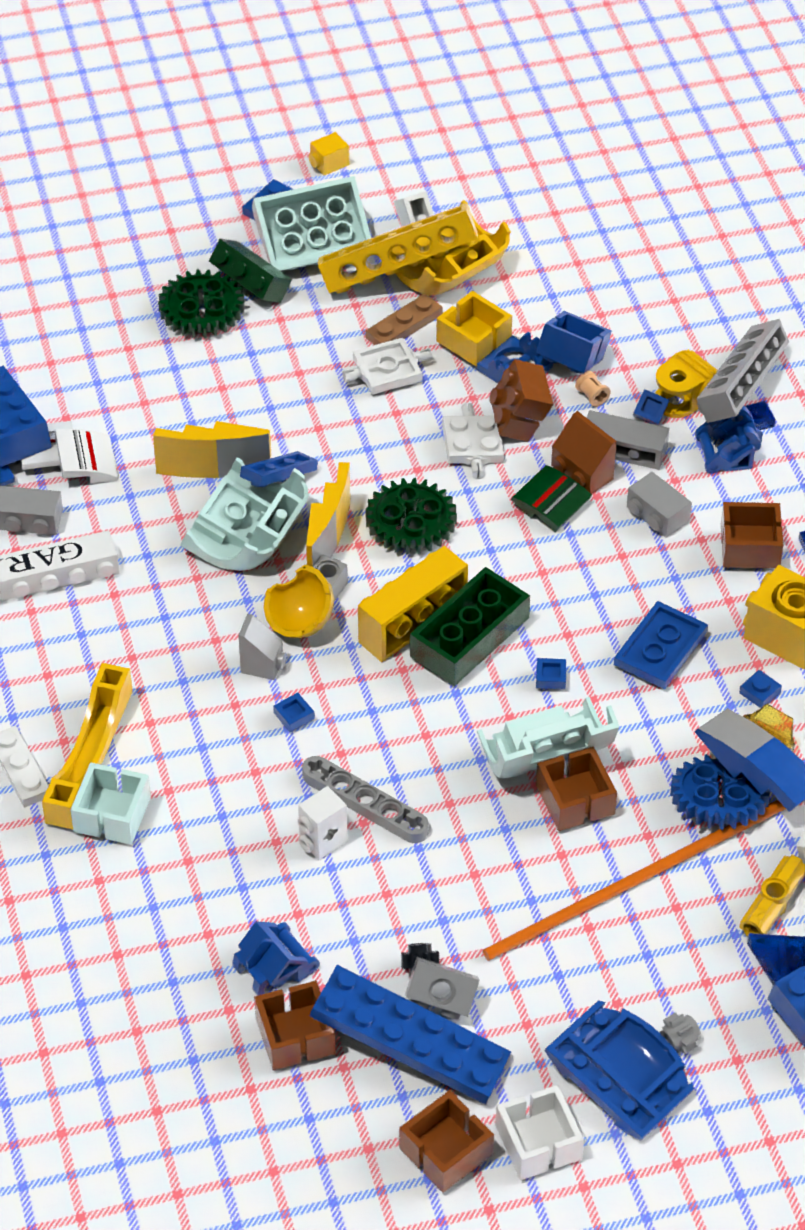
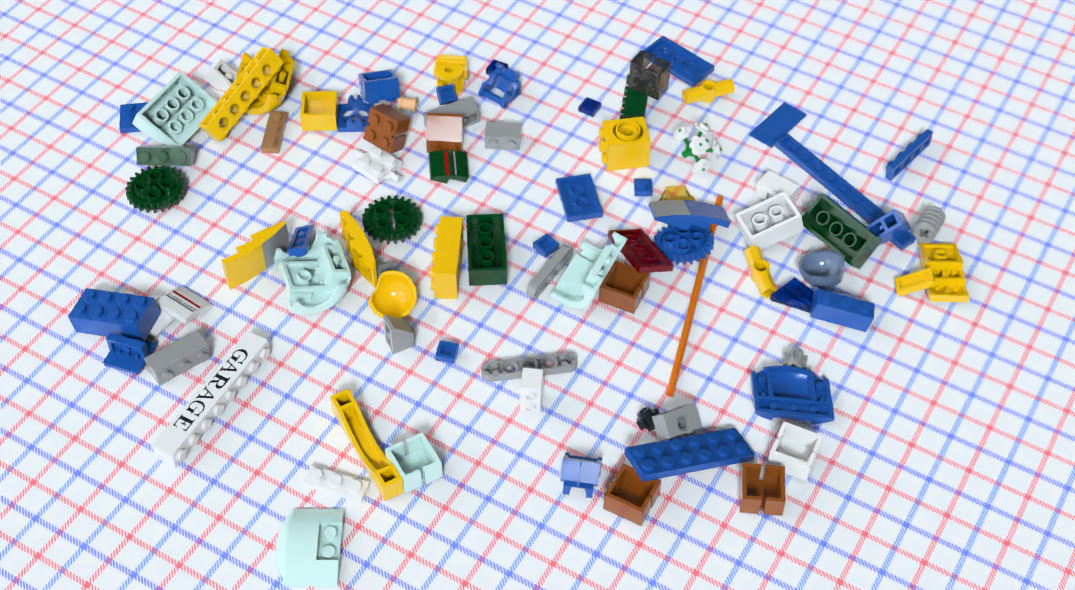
camera: 45 degrees left, 0 degrees up
yellow brick [309,132,349,176] -> none
white plate [342,338,432,395] -> none
light grey brick [697,319,789,423] -> none
dark orange piece [720,502,784,568] -> none
none -> light grey beam [526,244,574,299]
none -> dark red tile [607,229,674,273]

